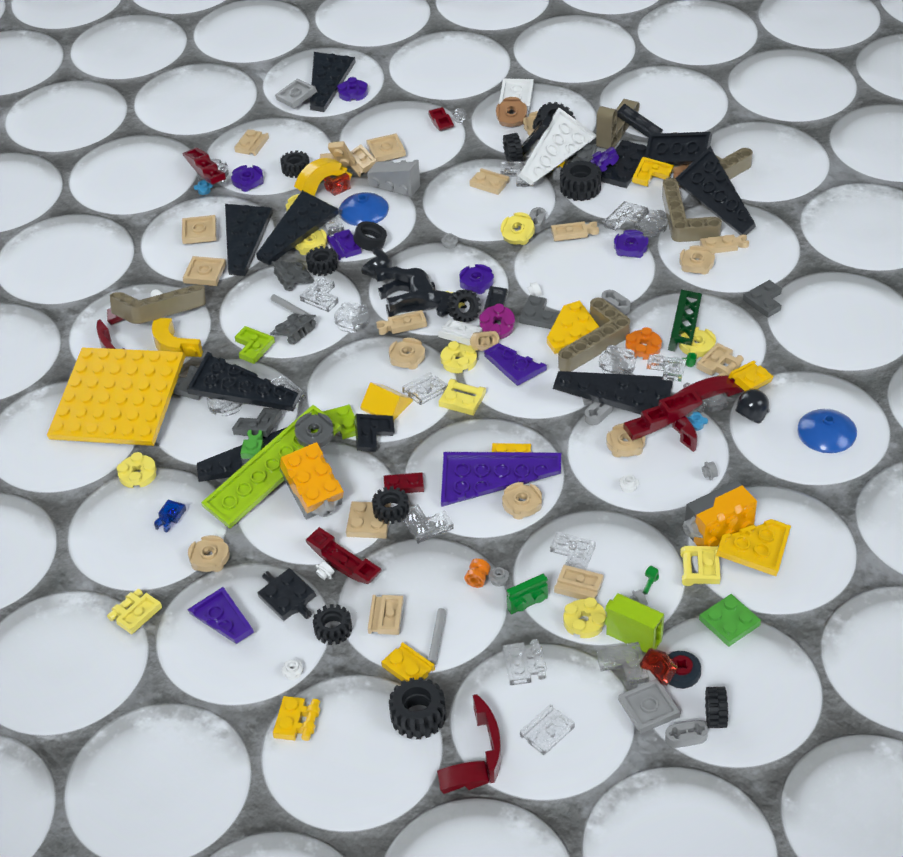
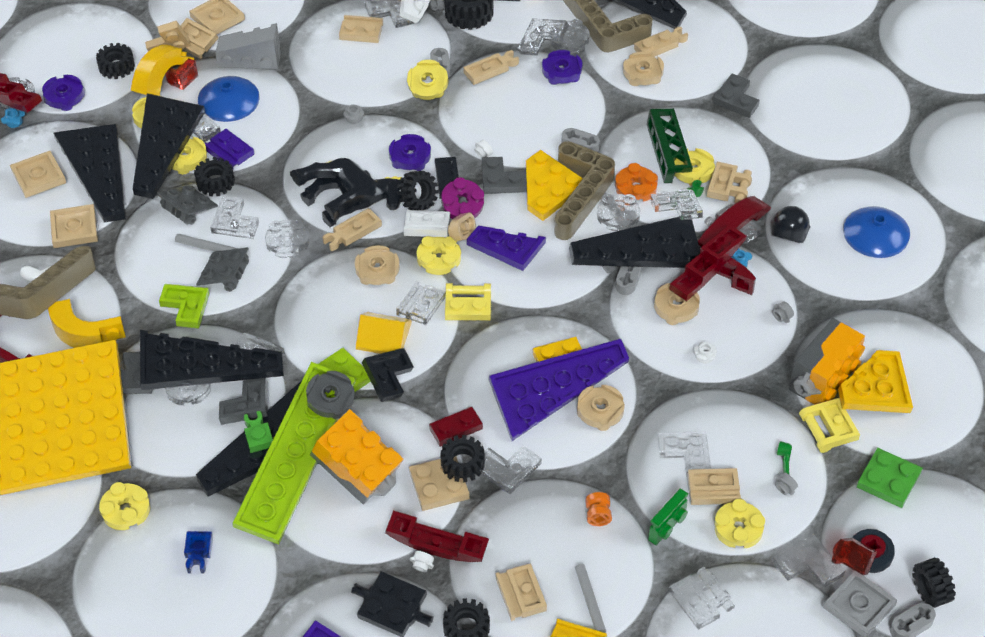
camera: 25 degrees left, 5 degrees up
tan plate [188,535,230,572] -> none
tan plate [234,129,269,156] -> none
black tyre [353,221,387,251] -> none
black helmet [361,247,392,279] -> none
light grey plate [489,567,509,587] -> none
lime brick [605,593,664,655] -> none
yellow plate [729,360,774,391] -> none

